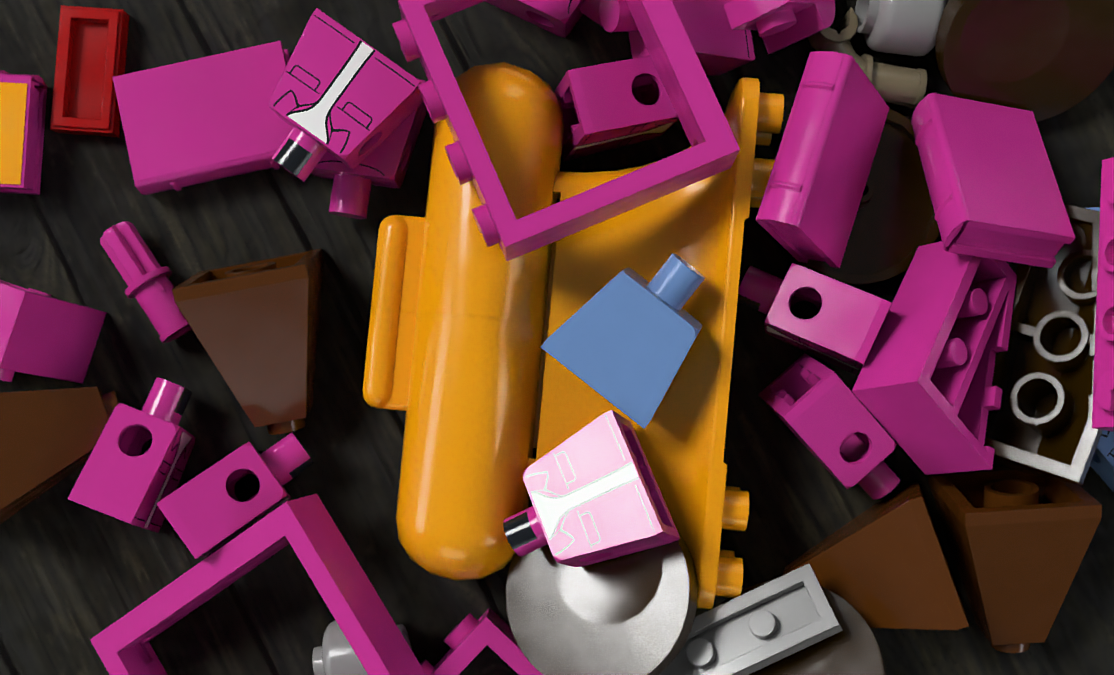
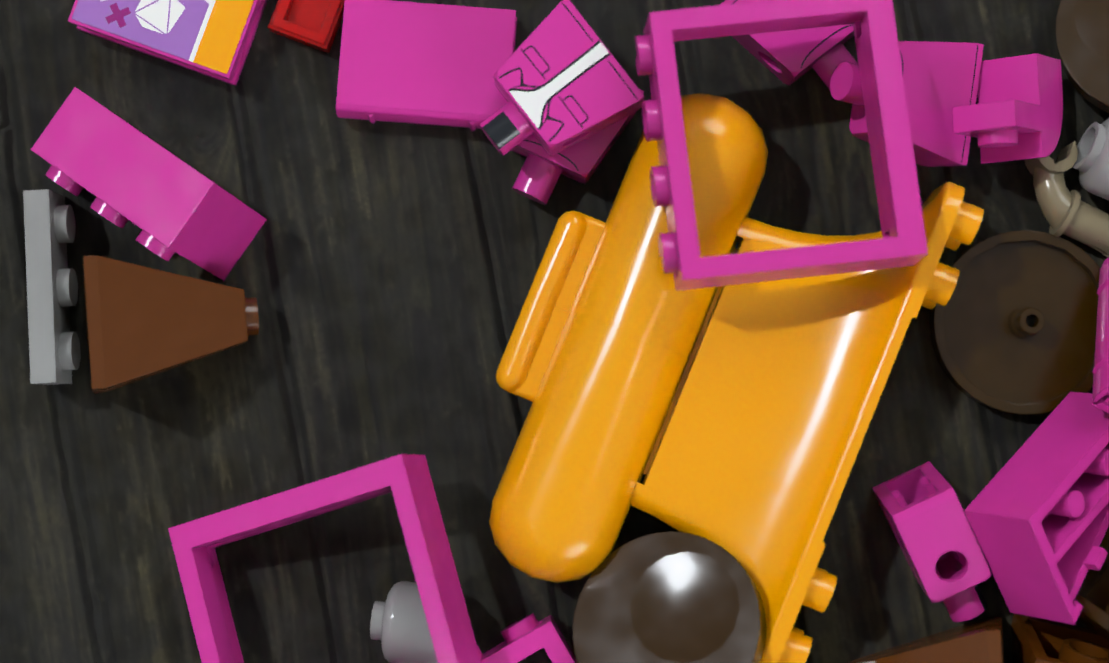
camera: 20 degrees right, 0 degrees up
dark pink torso [68,377,196,533] -> none
dark pink axle [100,221,192,343] -> none
dark pink torso [156,432,314,559] -> none
reddish brown slope [172,248,324,435] -> none
torso [503,410,681,567] -> none
medium blue torso [541,253,705,429] -> none
dark pink torso [554,56,679,162] -> none
dark pink torso [737,263,892,376] -> none
dark pink piece [756,51,890,268] -> none

